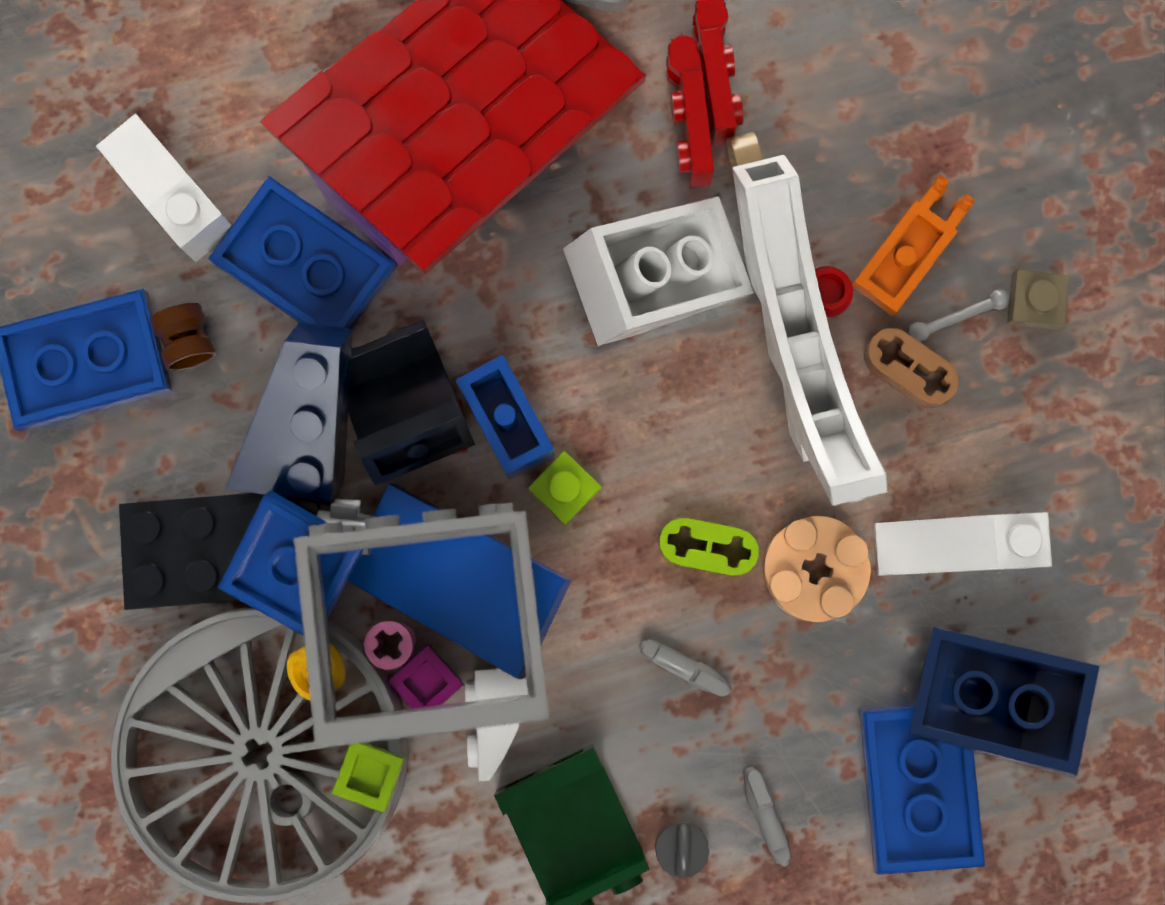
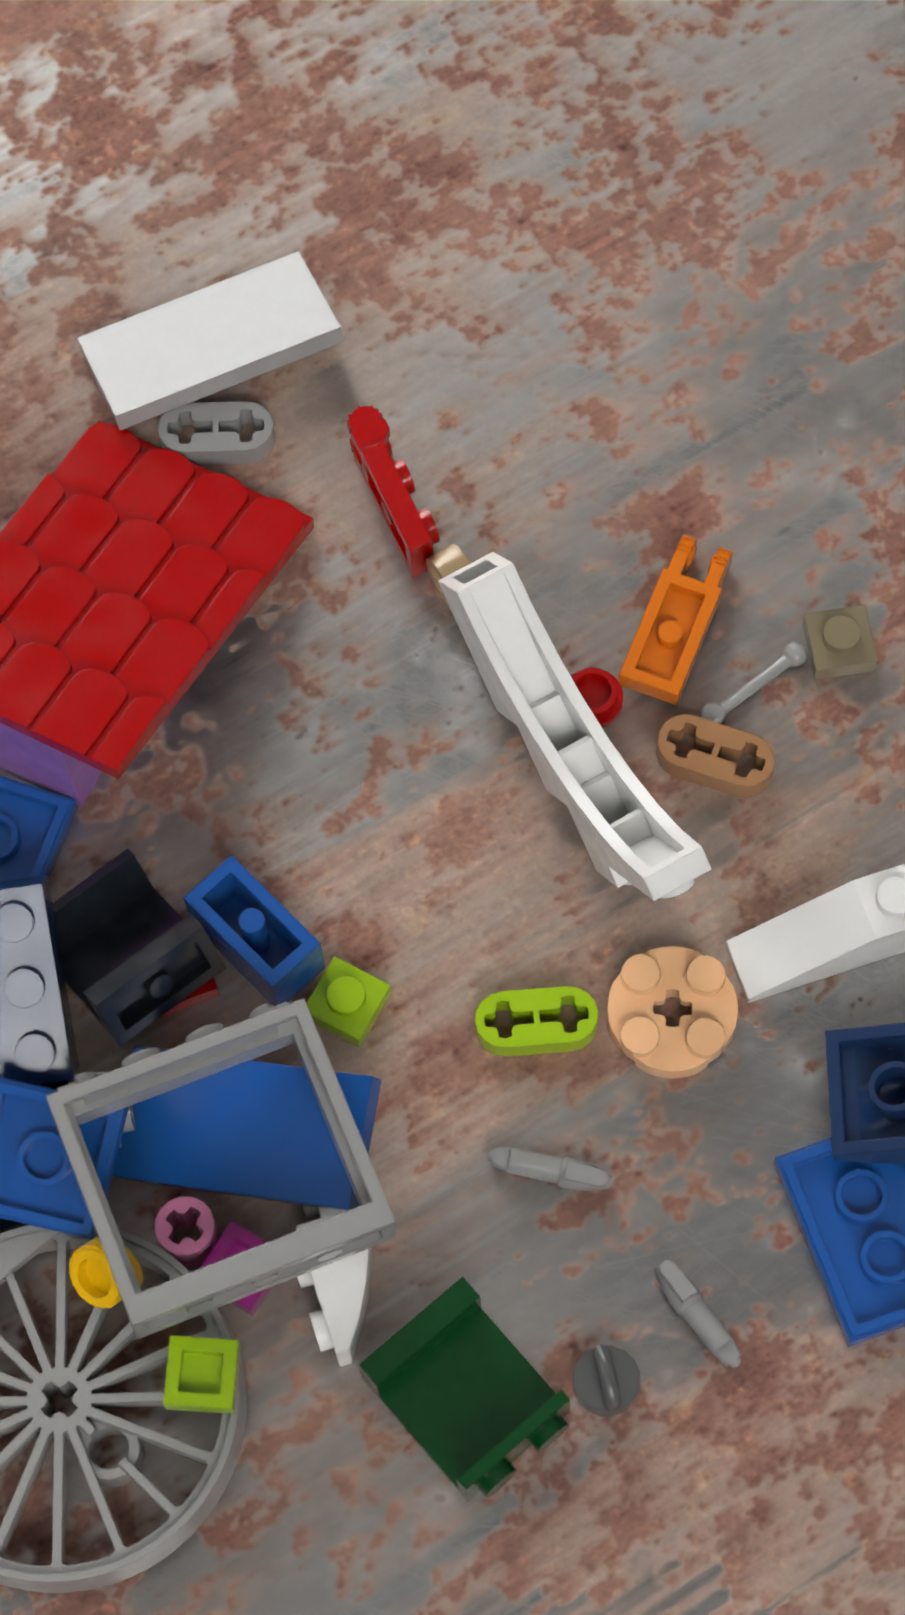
camera: 10 degrees left, 15 degrees down
white slope [563,196,754,346] -> none
red hinge [666,34,714,189] -> none

